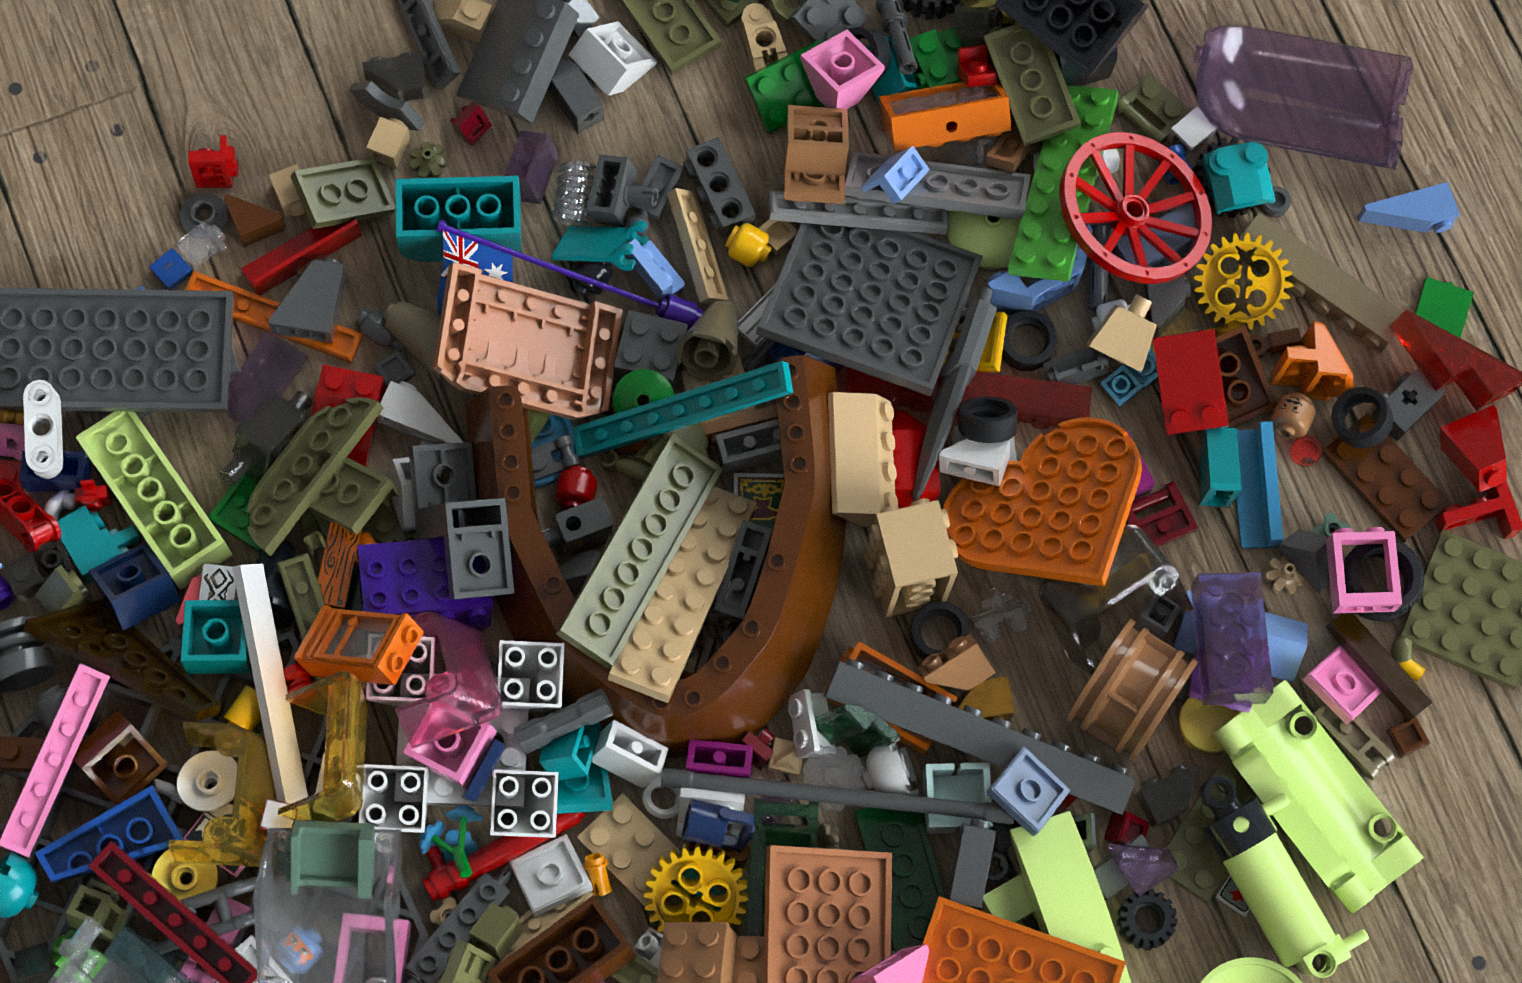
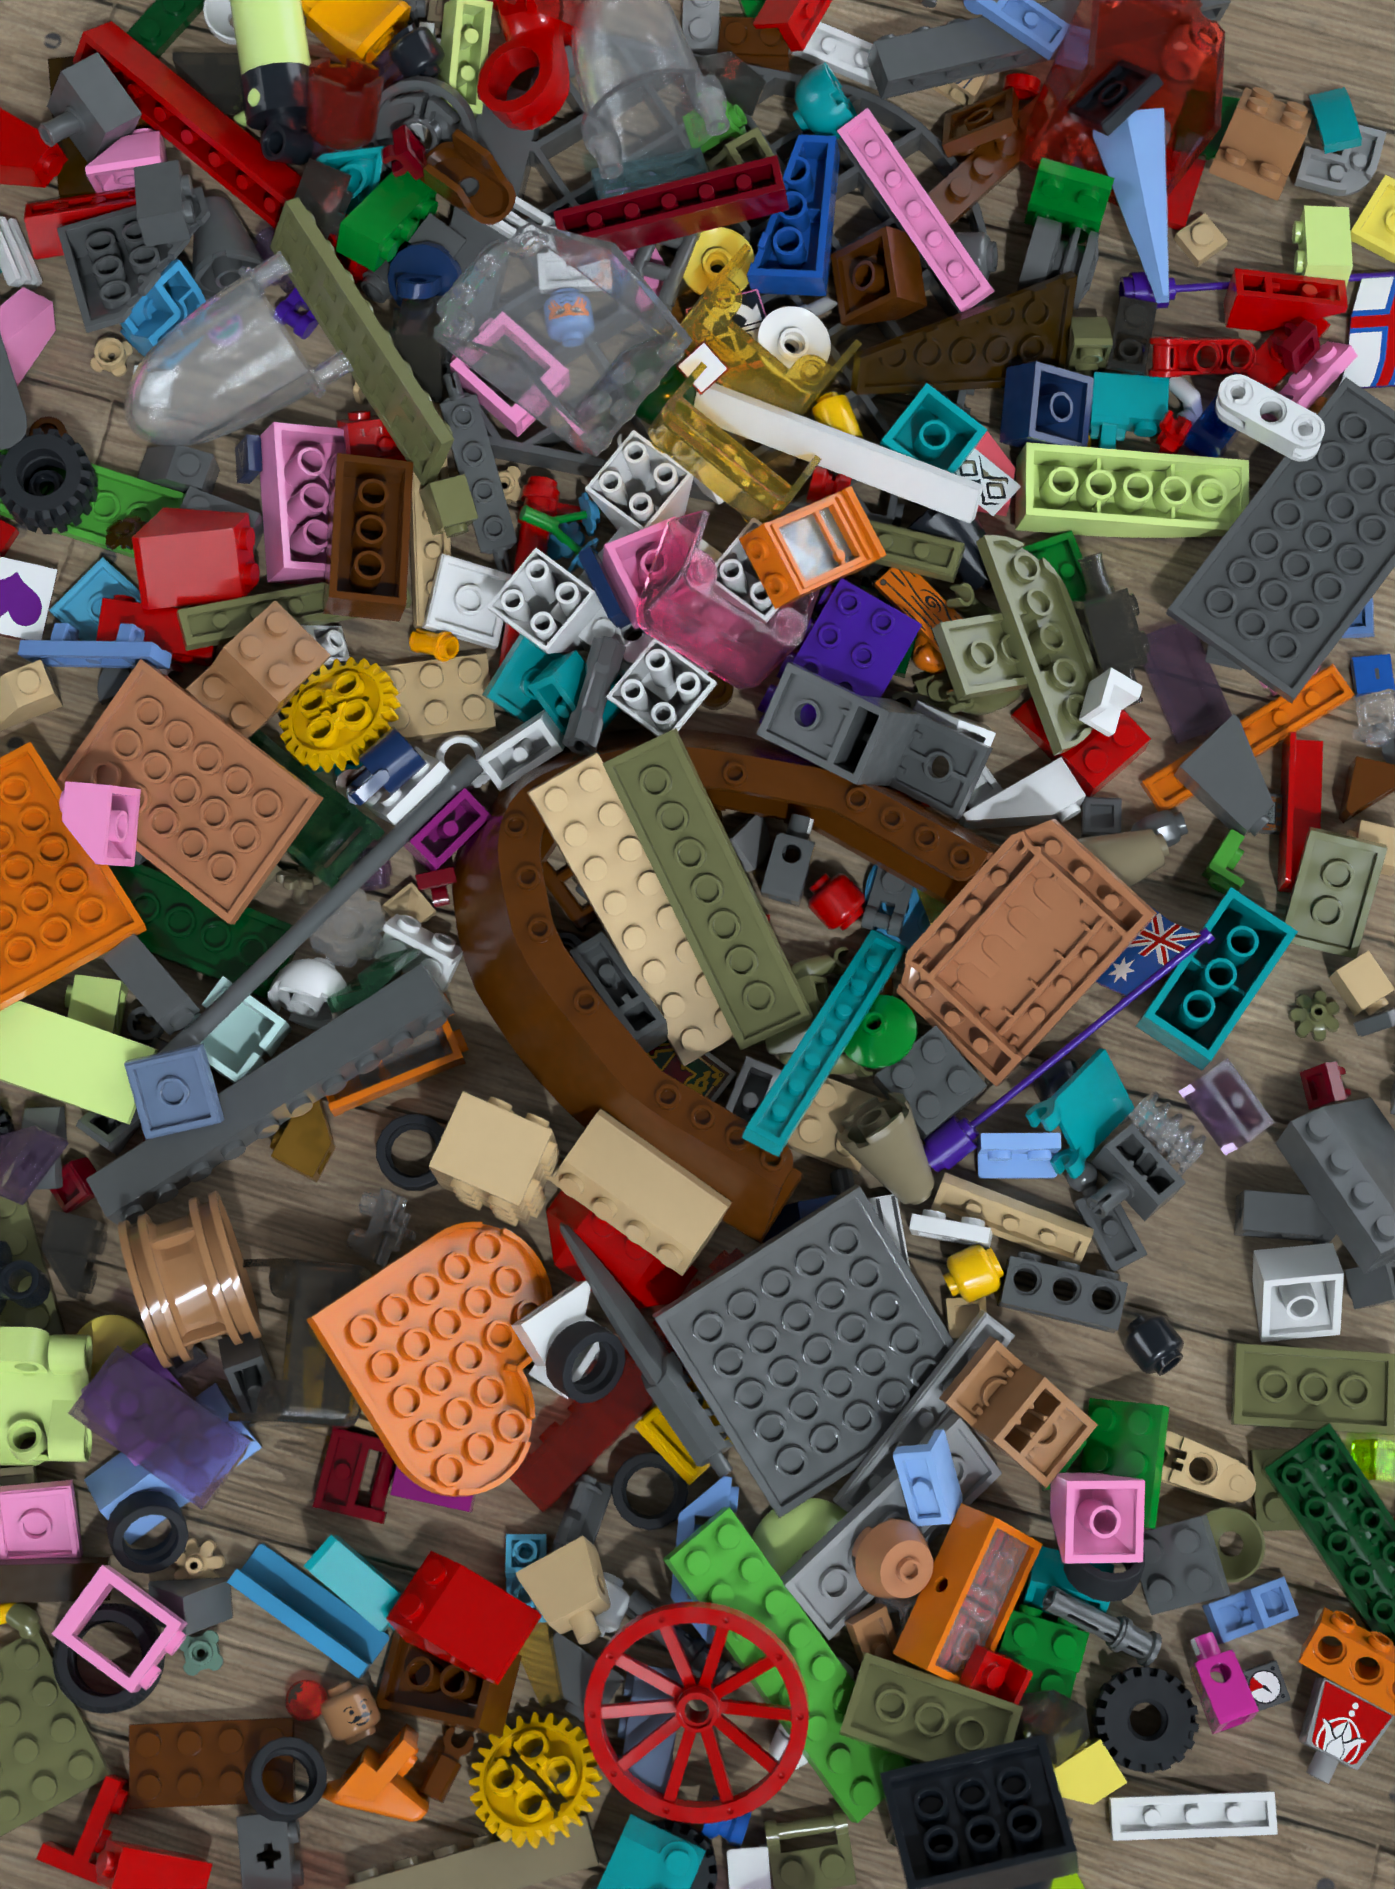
camera: 135 degrees right, 5 degrees up
sand green panel [285,820,375,898] -> none
medium nougat slope [917,634,995,690] -> none
none -> black tyre [107,1491,189,1574]
none -> nougat cone [852,1518,933,1598]
none -> white plate [909,1209,993,1249]
none -> white panel [1079,668,1142,737]
none -> black head [1124,1315,1184,1376]
none -> bright green bracket [1202,829,1245,894]

